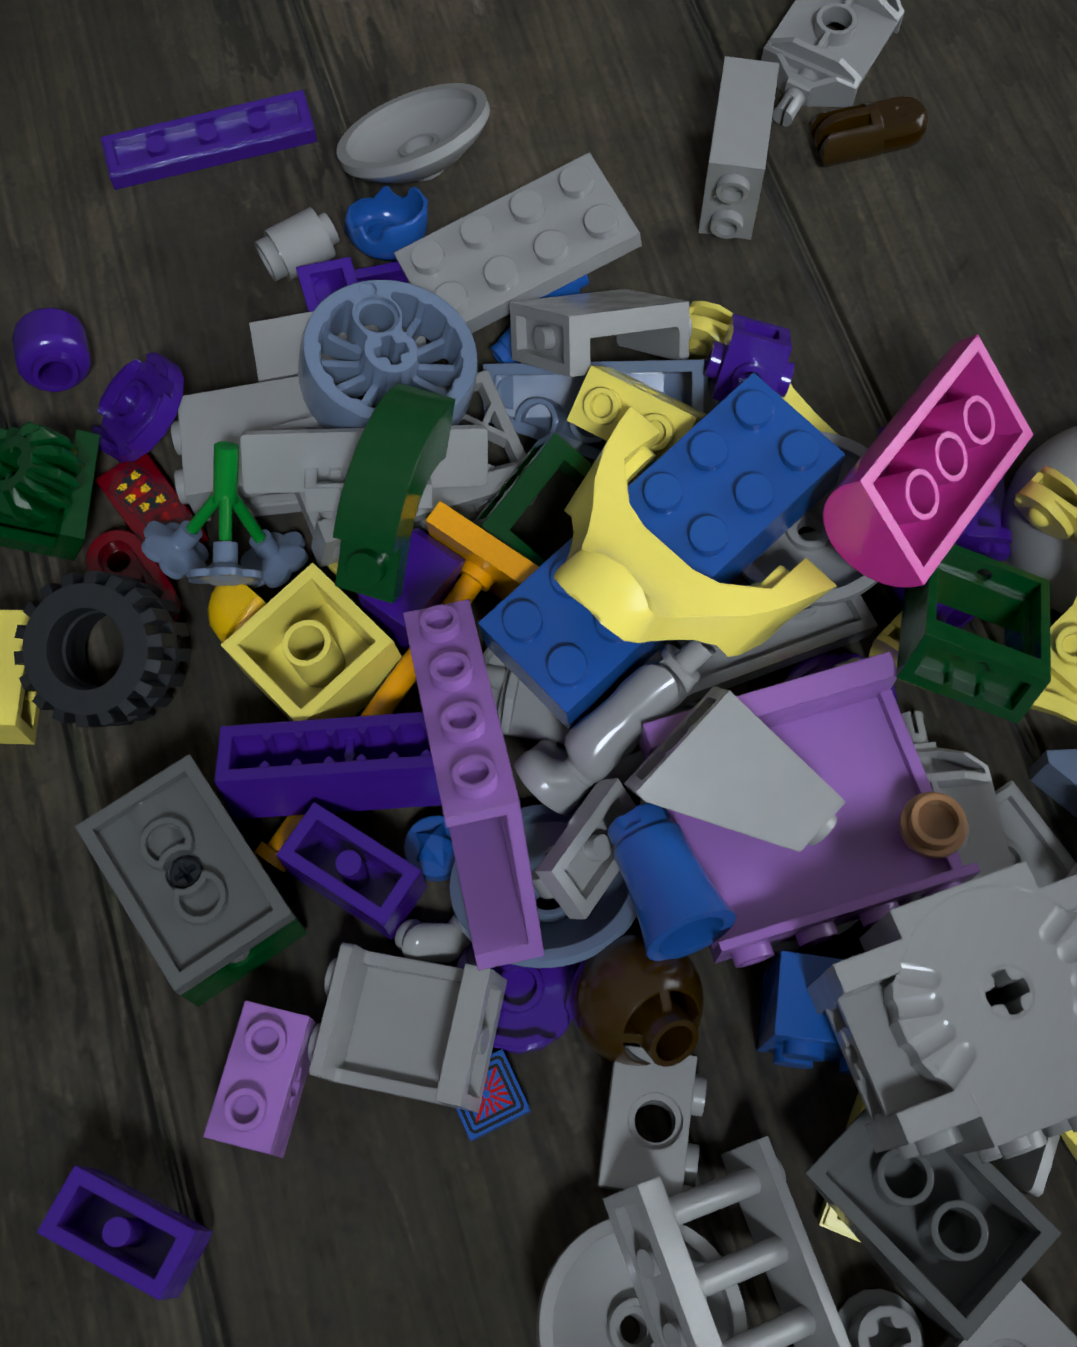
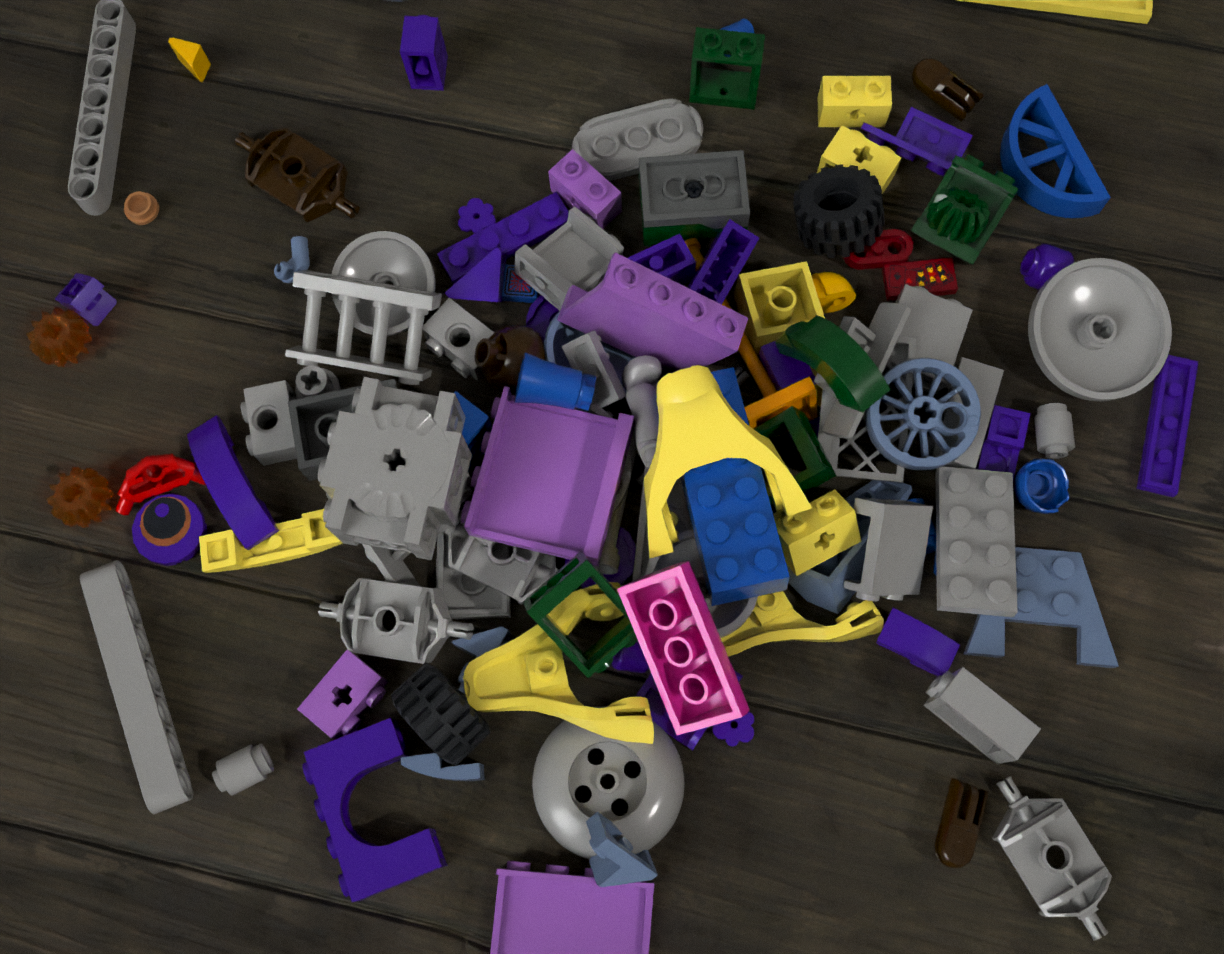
camera: 125 degrees right, 5 degrees up
dark purple brick [37,1165,214,1300] -> none
dark purple tile [93,352,184,463] -> none
sand blue plant [141,441,308,588] -> none
light grey dish [336,83,490,183] -> none
light grey slope [624,686,846,852] -> none
dark purple brick [704,314,795,403] -> none
medium nougat plate [899,792,968,859] -> none
none -> dark purple plate [437,192,568,285]
none -> dark purple slope [445,247,506,303]
none -> dark purple plant [458,198,496,234]
none -> light grey tile [572,99,703,181]
none -> dark purple slope [876,608,960,676]
none -> sand blue wing [963,547,1119,668]
none -> light grey dish [1028,258,1172,401]

